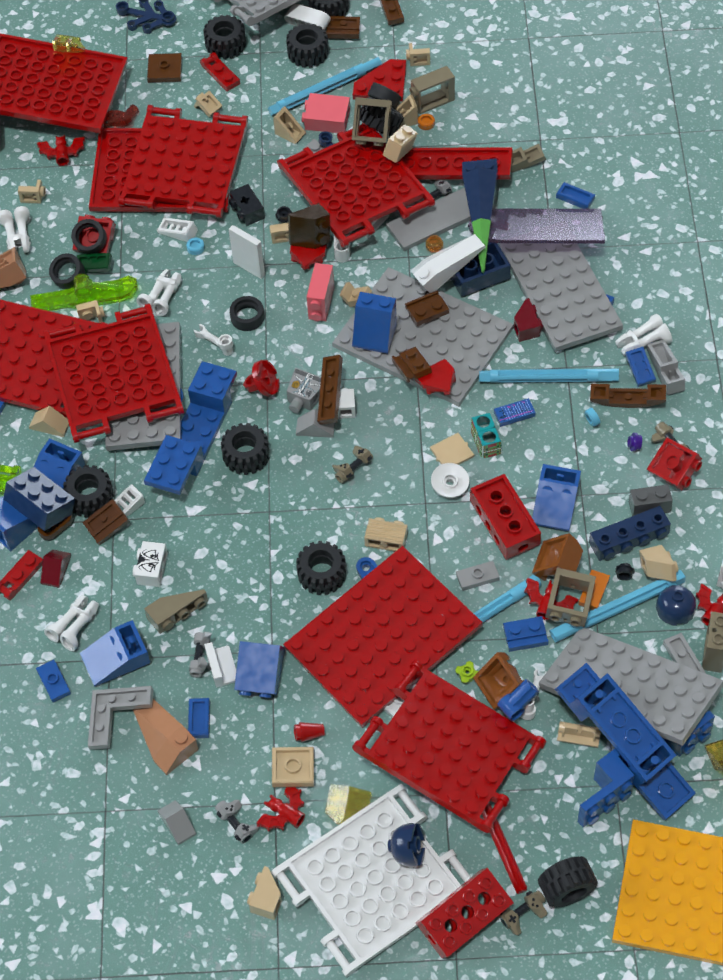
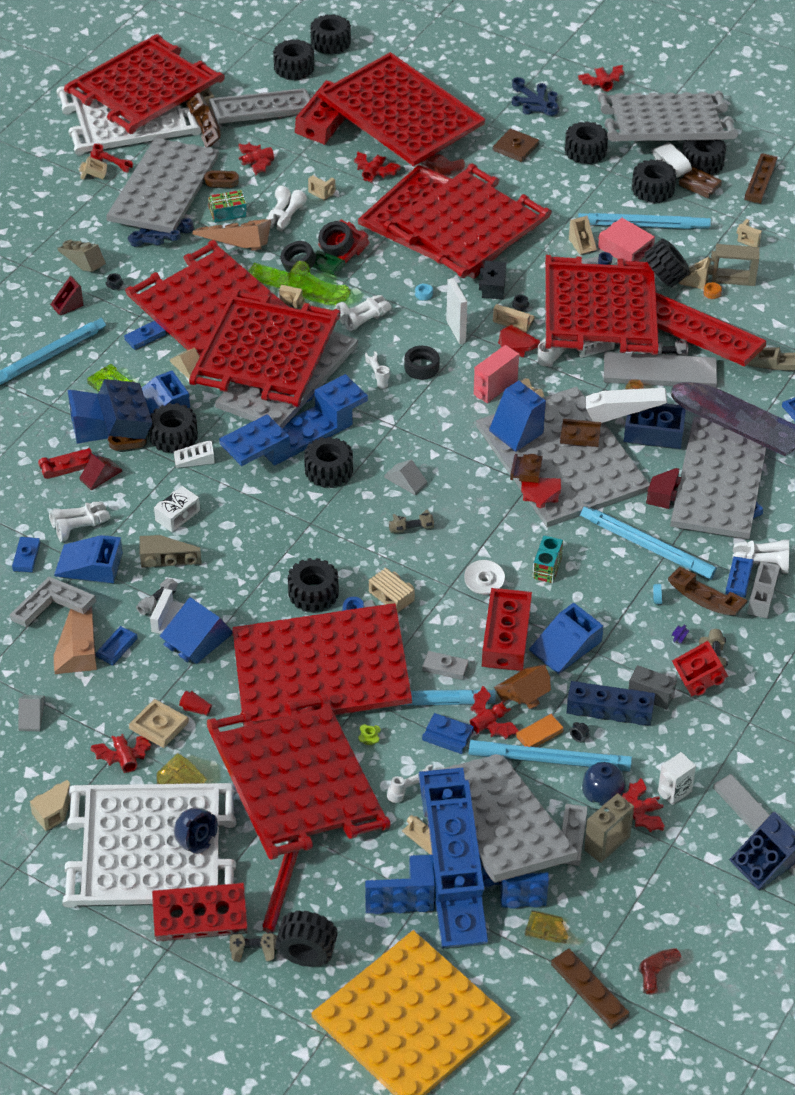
camera: 30 degrees right, 10 degrees down
clear yellow slope [53,34,85,53] -> none
reddish brown plate [82,499,130,545] -> none
white slope [157,218,198,242] -> none
tan bracket [194,91,223,117] -> none
red plate [200,52,240,92] -> none
light grey piece [215,800,259,844] -> none
red tile [243,360,280,396] -> none
light grey torso [287,368,321,413] -> none
dark brown slope [288,203,330,249] -> none
reddish brown plate [317,355,343,425] -> none
white brick [338,388,356,419] -> none
dark tan window [352,97,392,146] -> none
red plate [353,59,407,102] -> none
black tyre [368,82,401,109] -> none
tan brick [383,125,418,163] -> none
tan piece [430,433,474,465] -> none
dark blue plate [462,159,498,273] -> none
dark orange brick [473,652,524,710] -> none
blue tile [494,398,536,427] -> none
blue piece [498,679,539,721] -> none
dark tan window [545,567,596,627] -> none
tan slope [639,545,678,581] -> none

